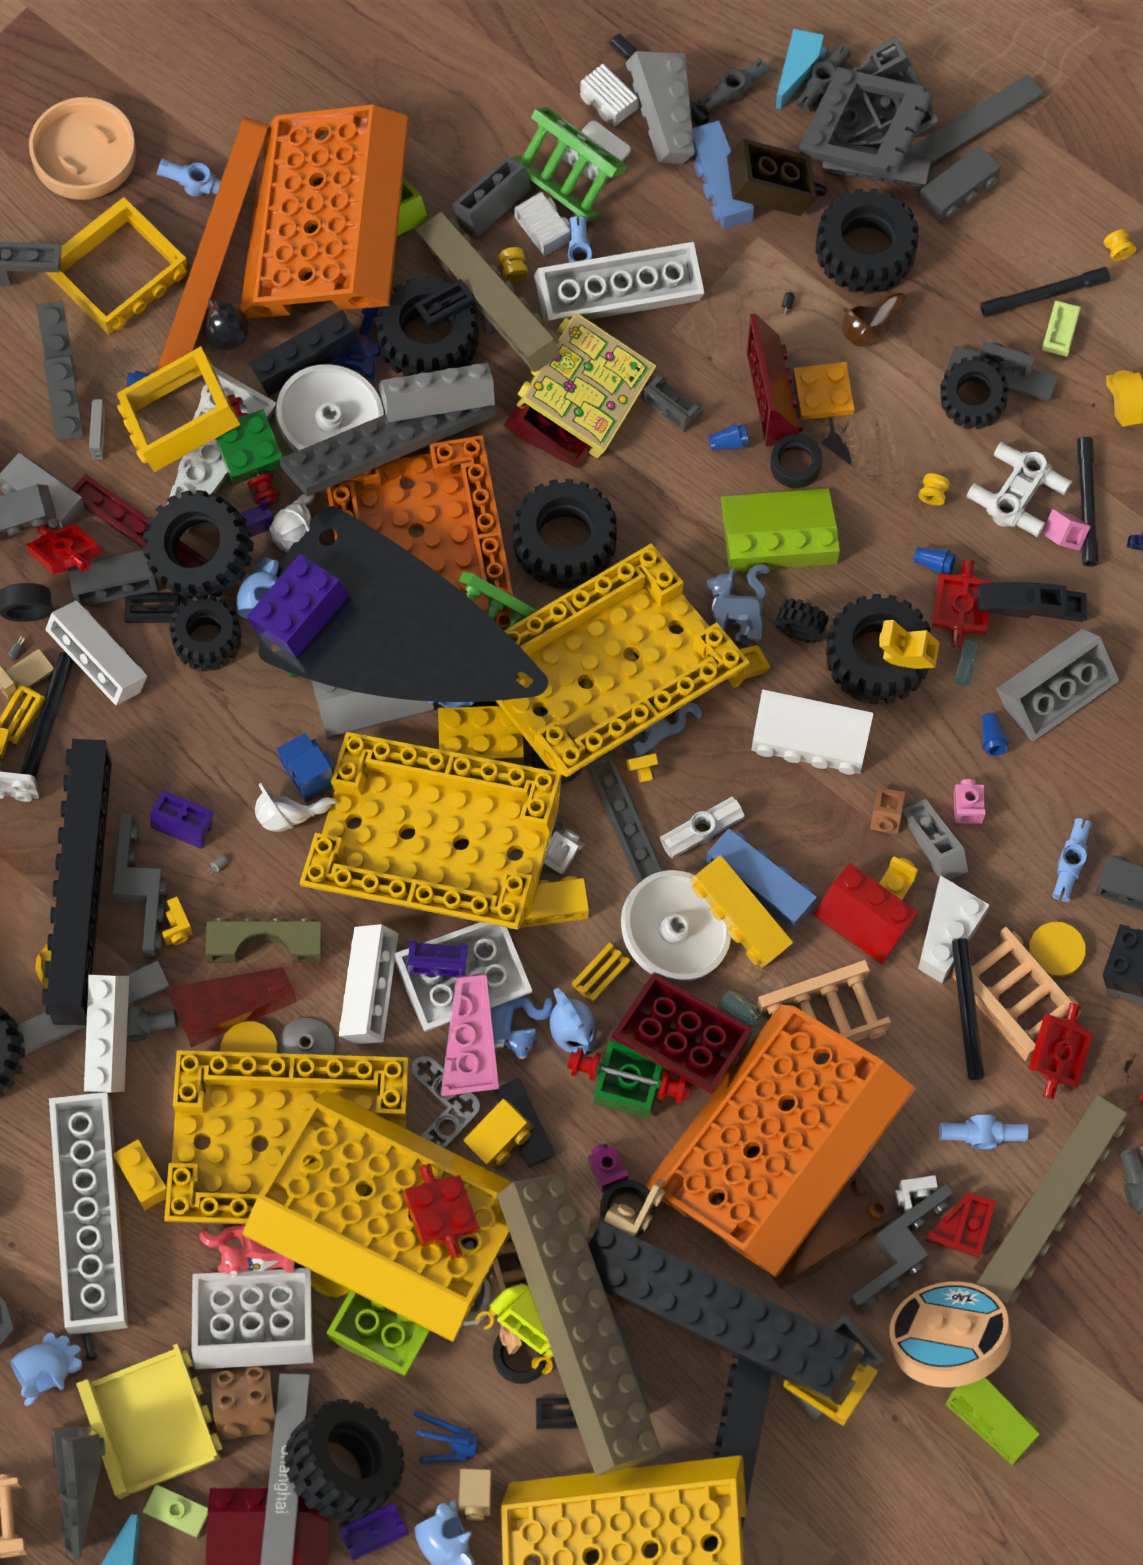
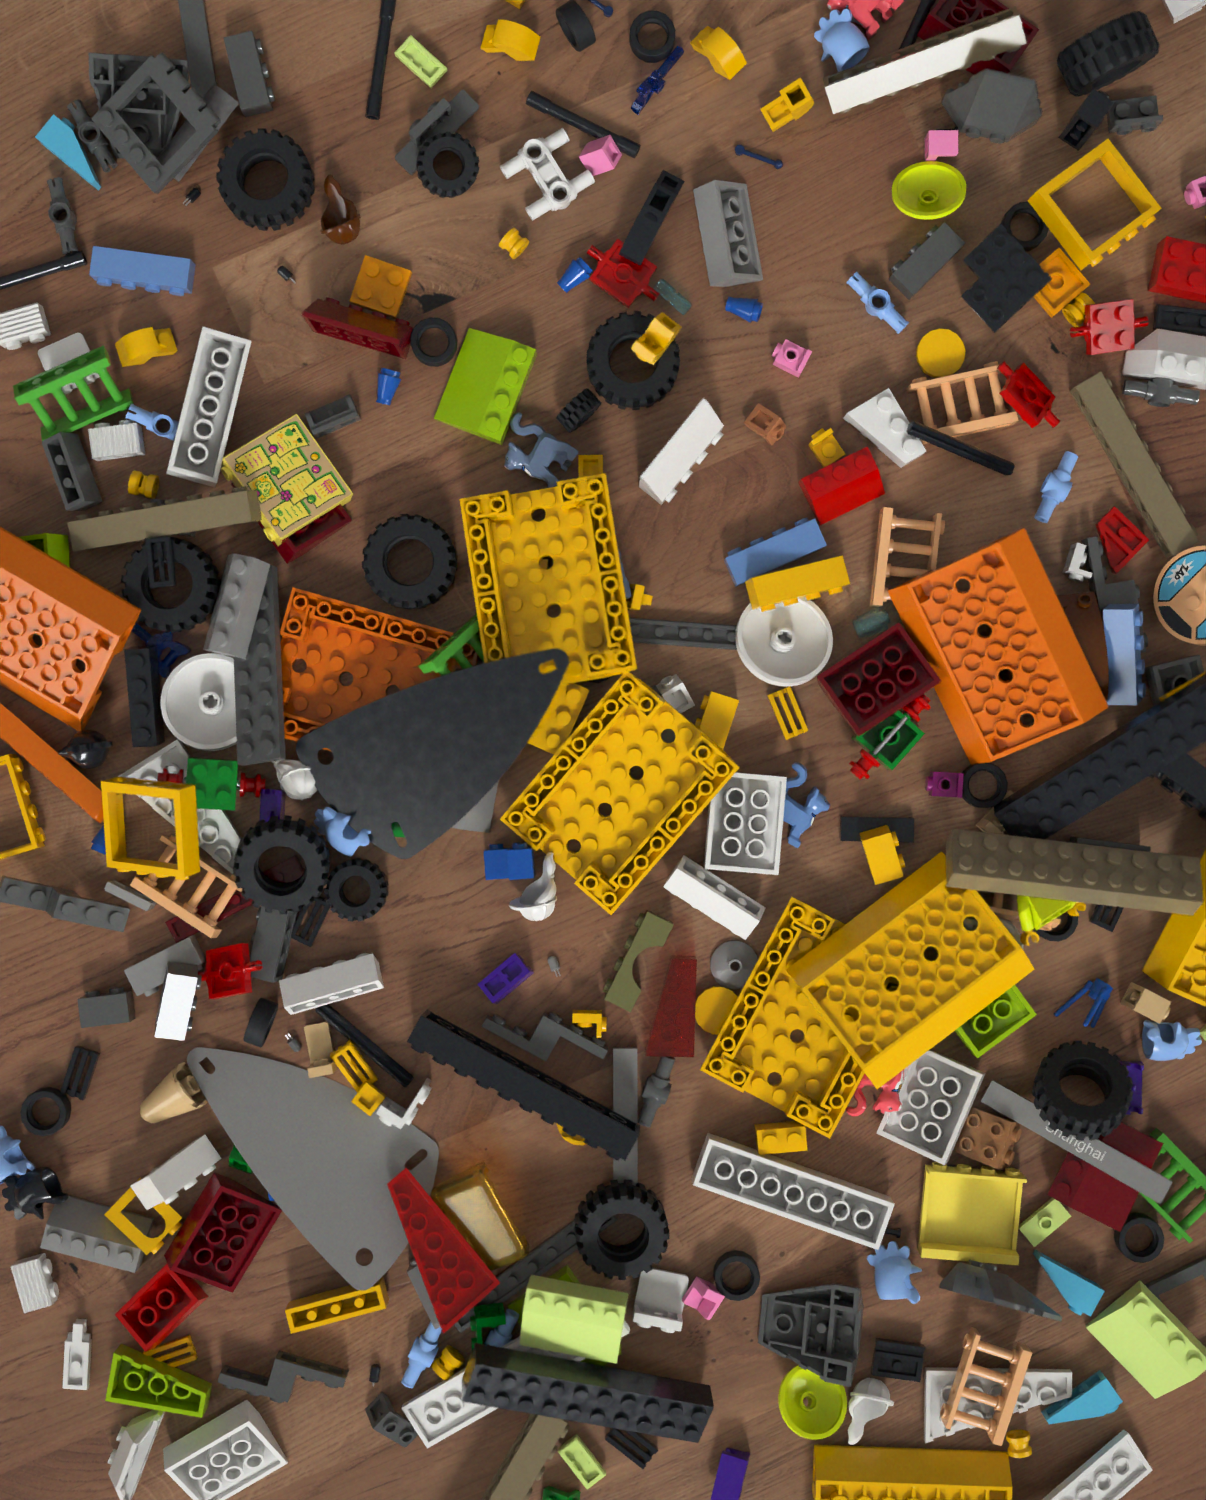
camera: 65 degrees left, 20 degrees up
white brick [84,975,129,1092] -> none
dark purple brick [246,554,349,658] -> none
red plate [403,1164,479,1260] -> none
dark purple hinge [407,940,468,977] -> none
light grey beam [412,1056,480,1149] -> none
bright pink wing [441,973,499,1096] -> none
light blue piece [549,988,597,1055] -> none
tan bracket [603,1178,666,1237] -> none
light grey wedge [626,51,694,164] -> none
white piece [660,797,745,859] -> none
dark brown brick [727,138,817,216] -> none
light grey slope [902,799,968,880] -> none
none -> yellow brick [115,327,178,367]
none -> light nougat fence [130,835,243,938]
none -> medium blue brick [1103,604,1146,706]

